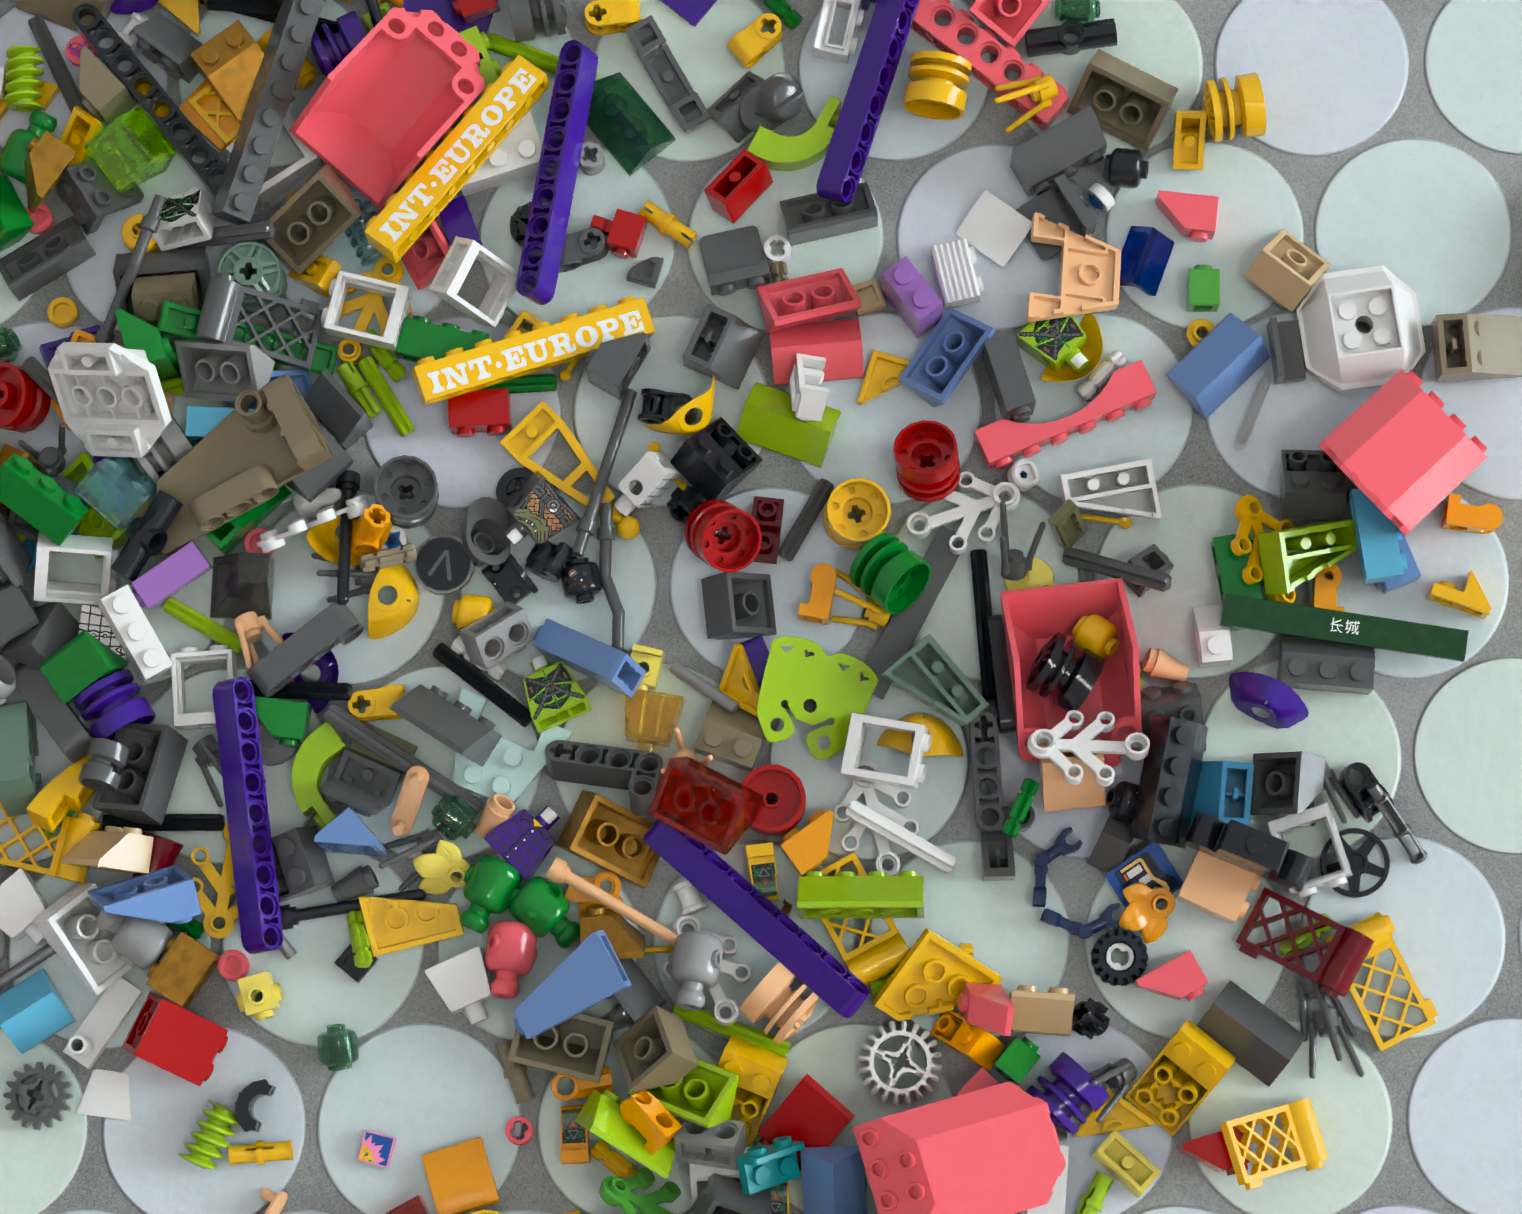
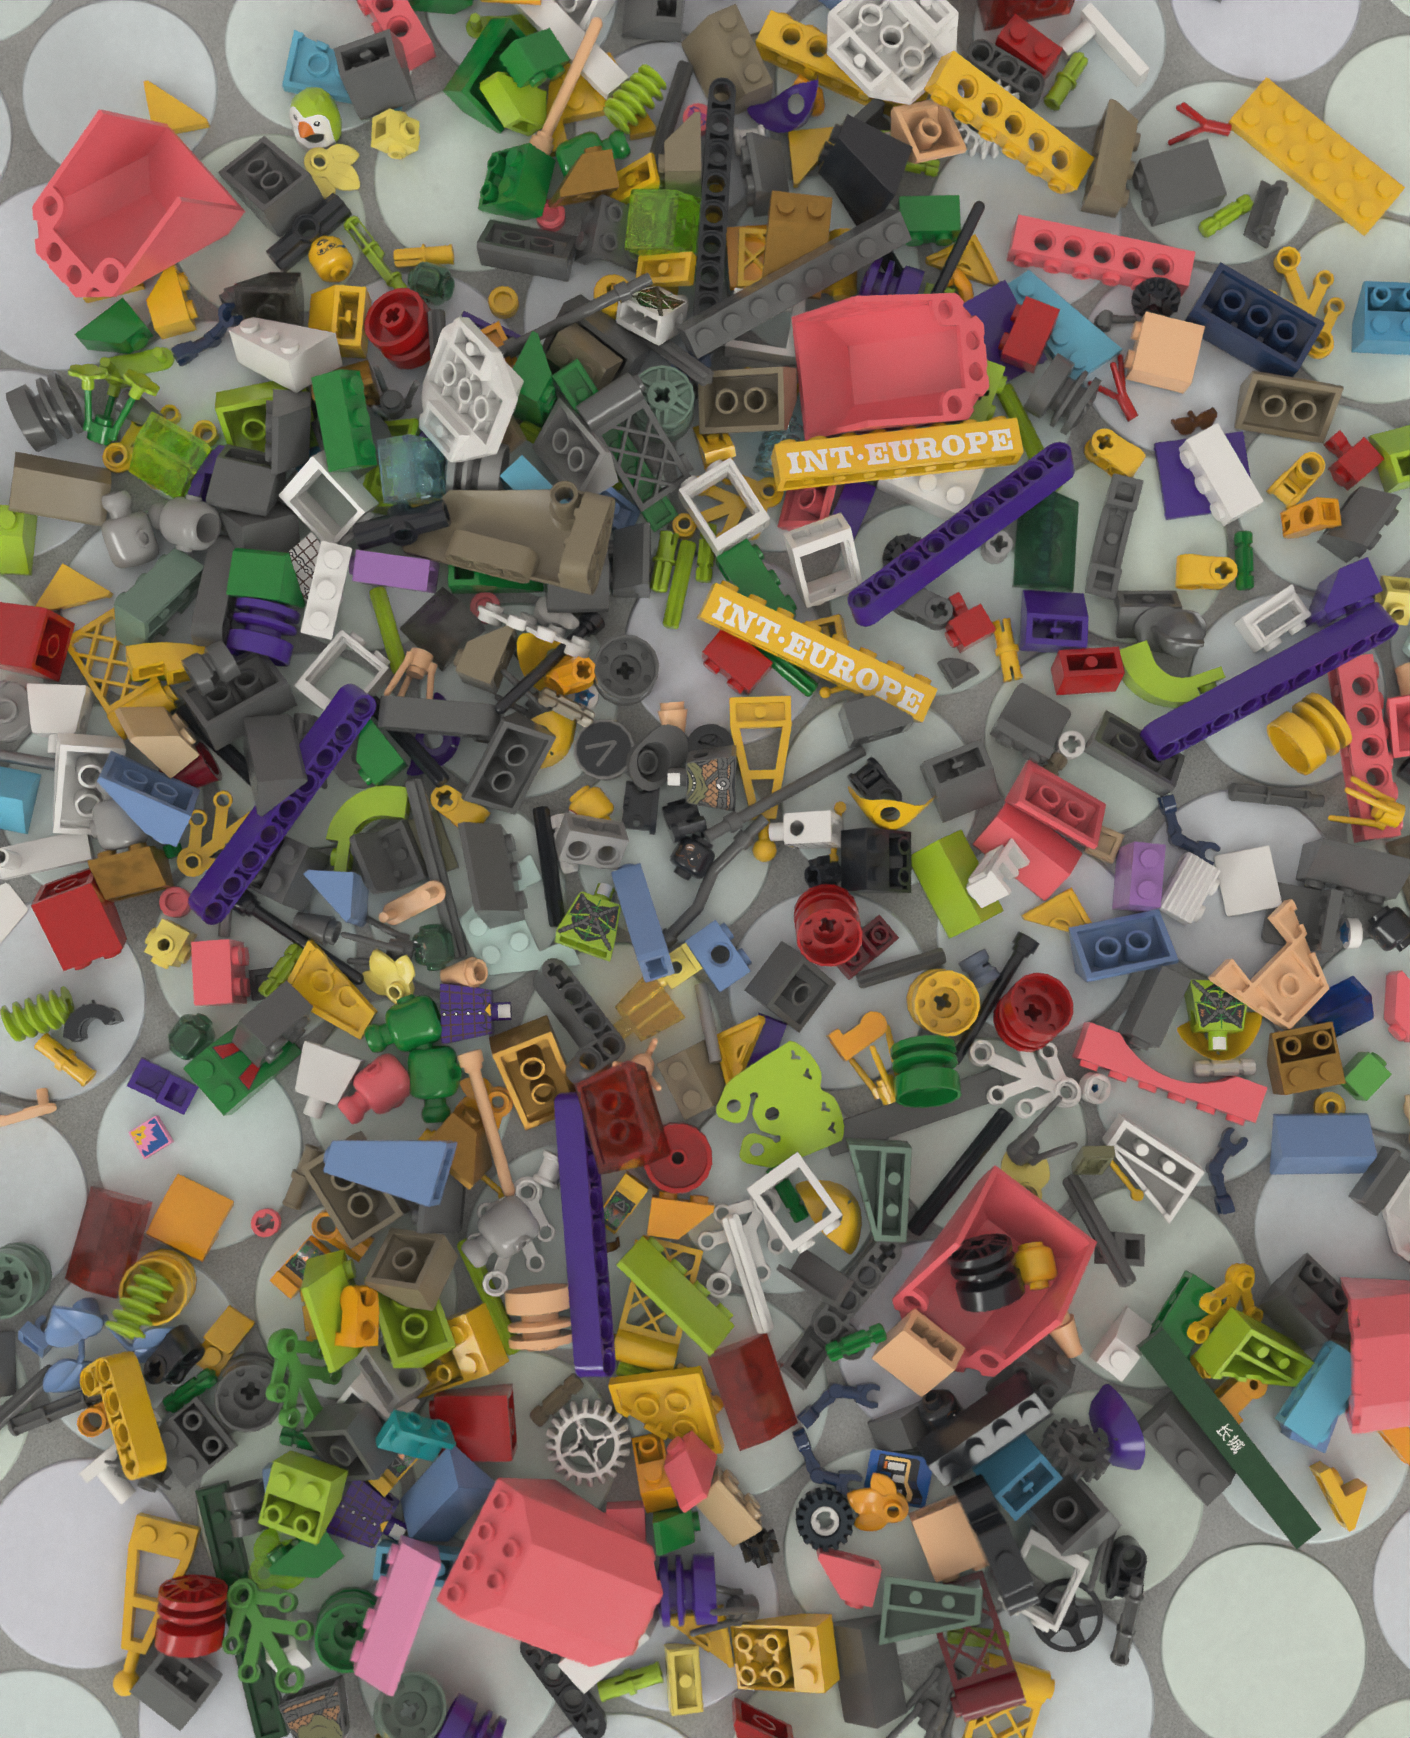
camera: 30 degrees right, 5 degrees up
black beam [985,614,1016,734] -> none
white plant [1027,710,1150,787] -> none
white piece [1233,370,1274,452] -> none
none -> dark purple slope [127,1057,199,1115]
none -> green slope [183,1024,302,1116]
none -> coral brick [191,939,251,1006]
none -> dark grey brick [232,980,313,1068]
none -> dark grey slope [243,714,308,817]
none -> dark tan slope [453,625,518,695]
none -> dark grey slope [461,712,556,815]
none -> dark tan axle [529,1373,584,1427]
none -> yellow slope [635,251,697,296]
none -> light nougat cone [657,701,688,733]
none -> medium blue brick [685,920,752,993]
none -> clear red slope [708,1333,798,1451]
none -> green axle [766,1165,809,1223]
none -> dark grey panel [776,1250,854,1309]
none -> sand green wedge [879,1576,983,1645]
none -> black piece [955,931,1040,1065]
none -> sand blue wheel [958,948,1000,989]
none -> dark purple slope [1019,590,1089,653]
none -> dark grey gear [1041,1417,1111,1483]
none -> dark blue piece [1157,794,1221,865]
none -> dark blue piece [1205,1127,1248,1215]
none -> dark grey piece [1228,783,1325,809]
none -> pearl gold slope [1267,1022,1346,1095]

